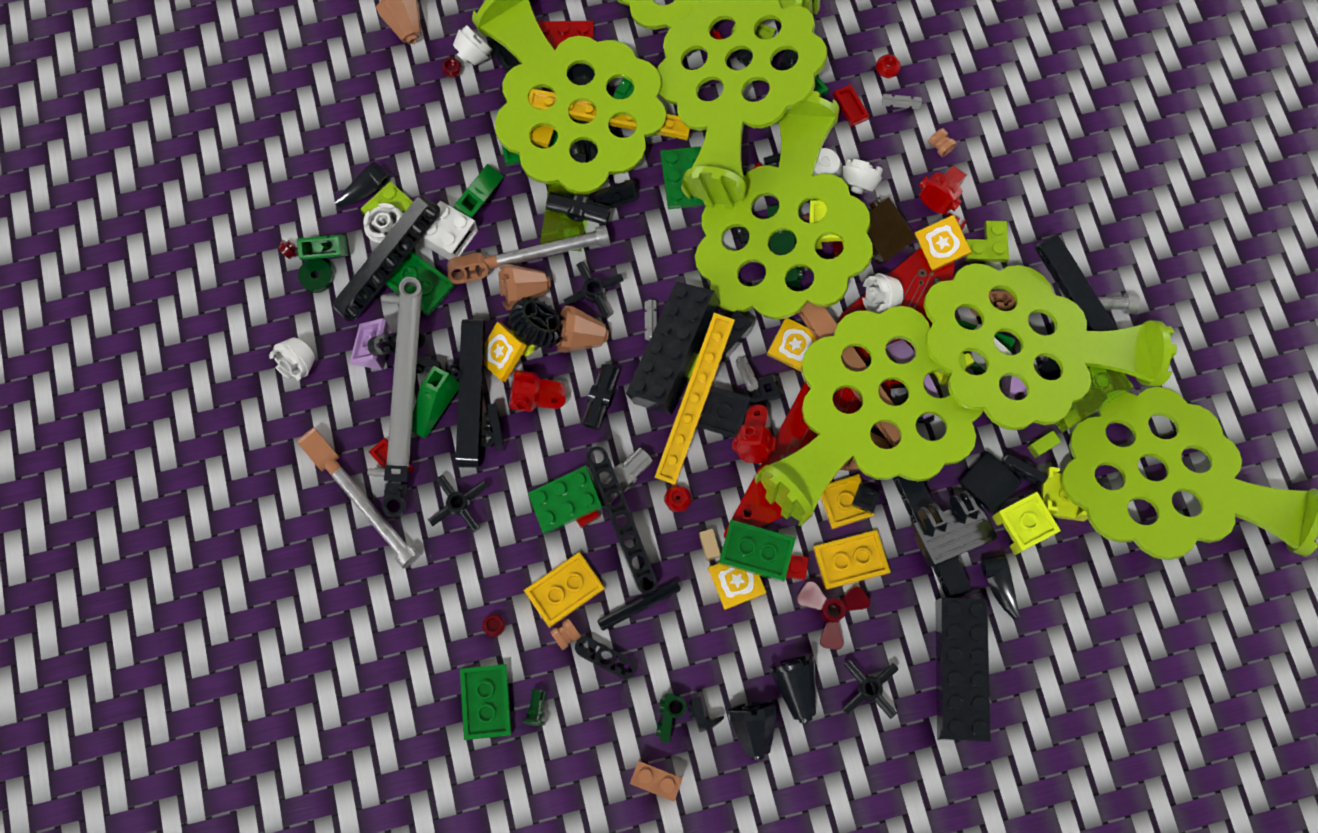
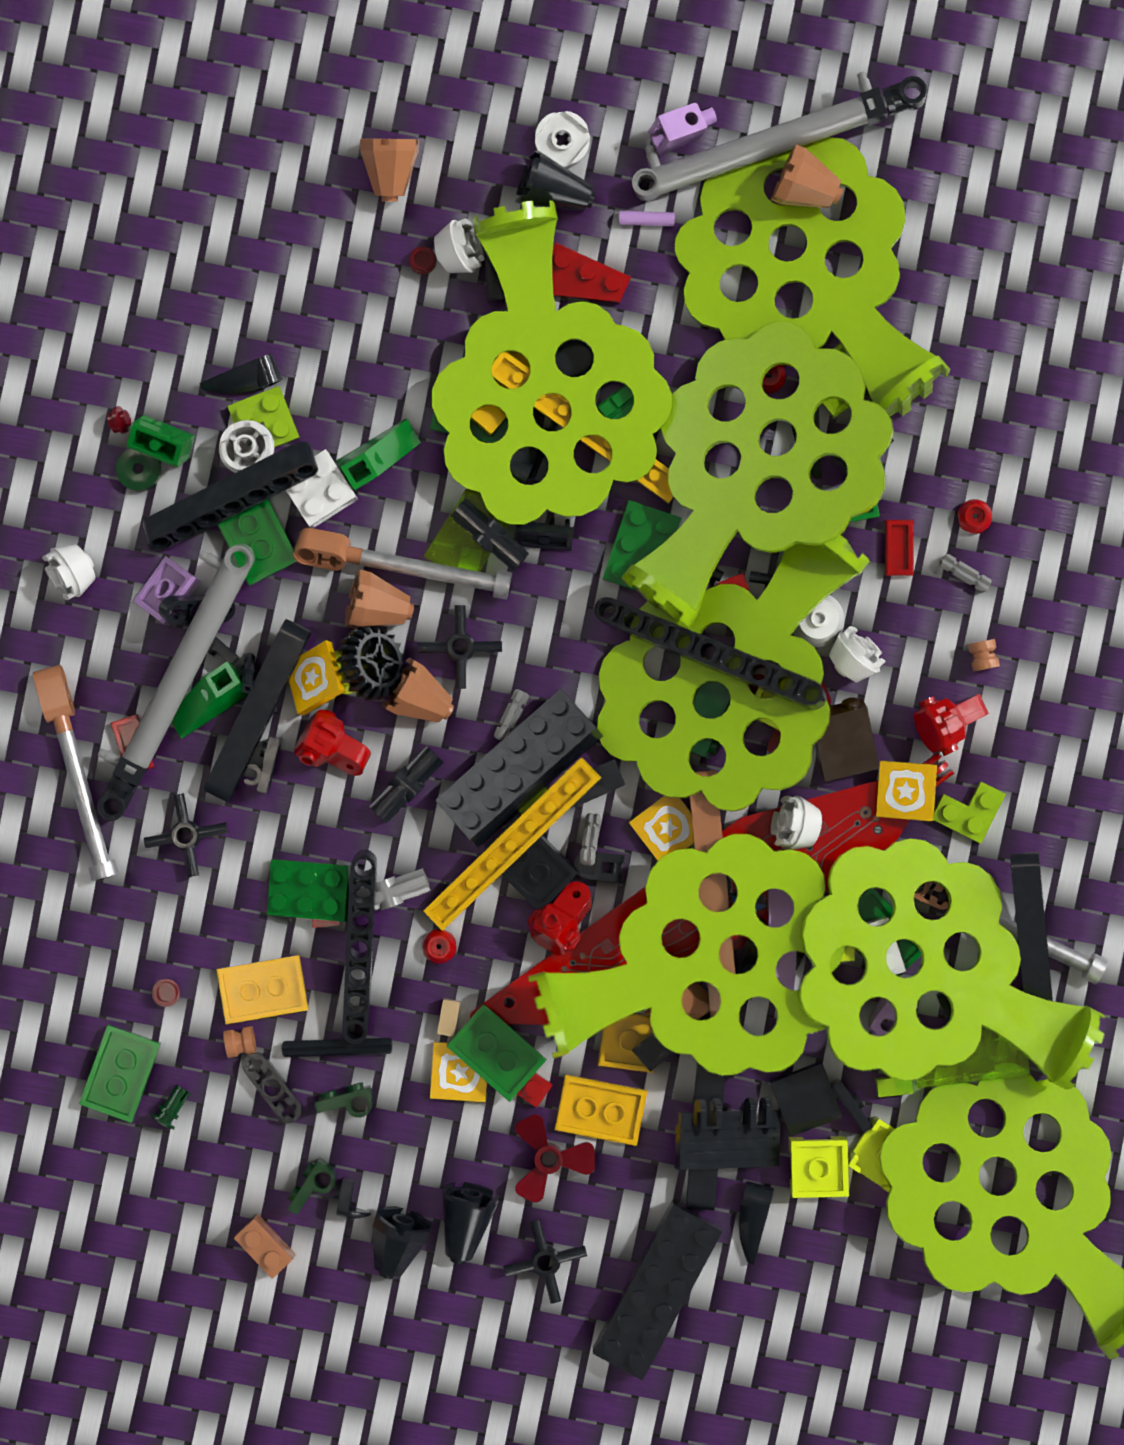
camera: 25 degrees right, 15 degrees up
none -> dark green plate [315,1082,373,1118]
none -> black beam [594,597,827,710]

